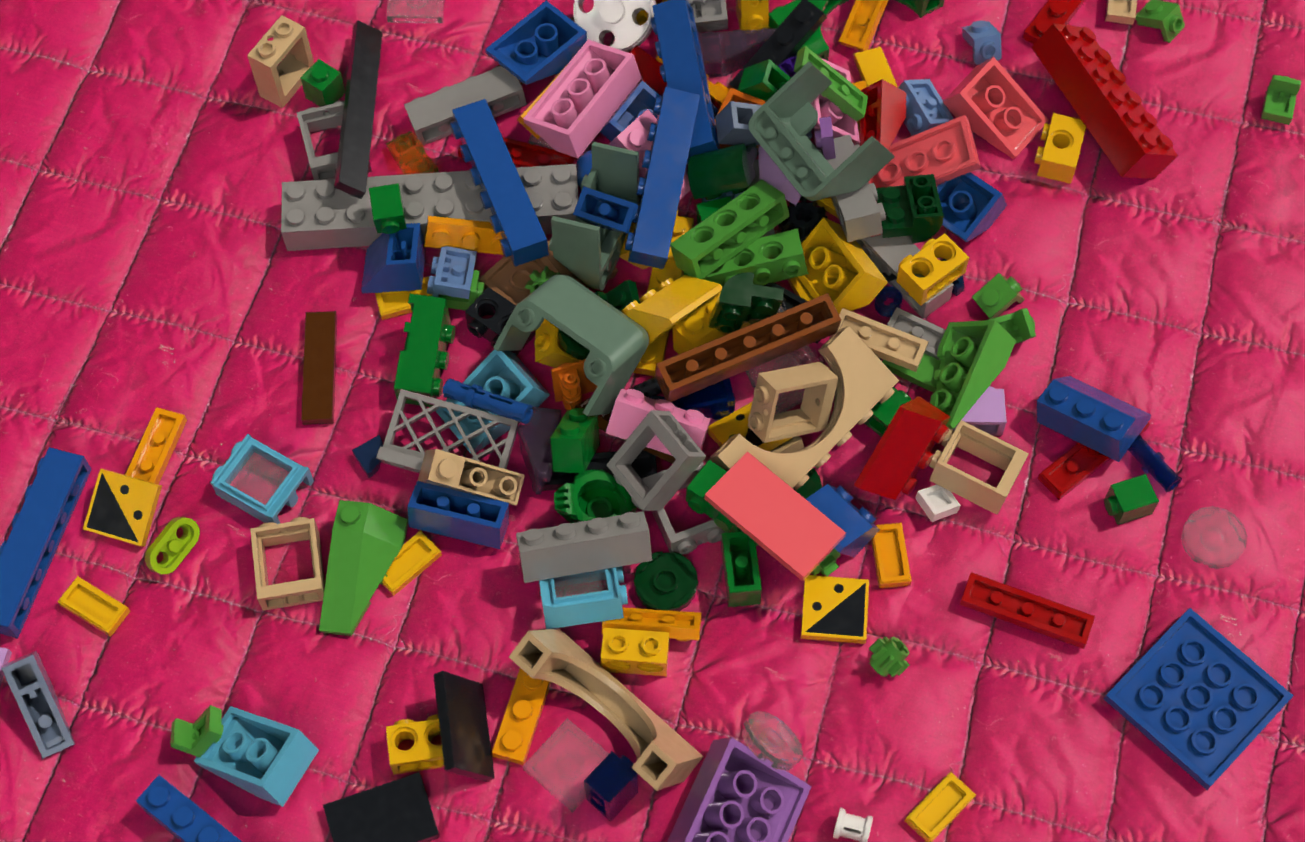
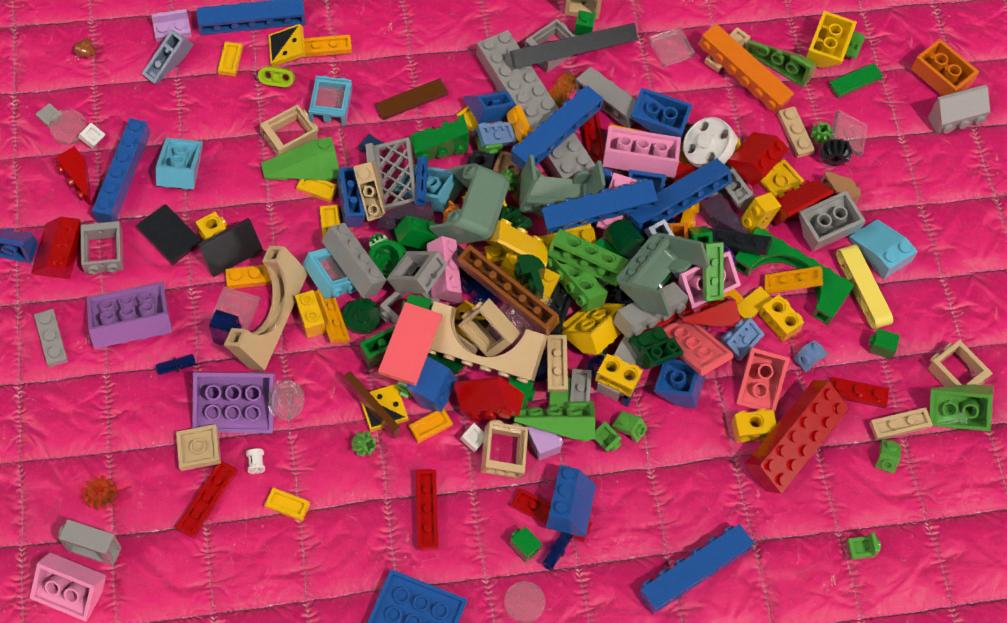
camera: 60 degrees right, 0 degrees up
bright green bracket [170,705,224,758] -> none
green brick [369,183,407,234] -> none
blue slope [573,186,638,234] -> none
medium lavender plate [815,117,836,160] -> none
none -> yellow tile [320,205,340,238]
none -> reddish brown tile [344,371,400,439]
none -> blue brick [638,524,755,615]
none -> yellow brick [759,294,804,342]

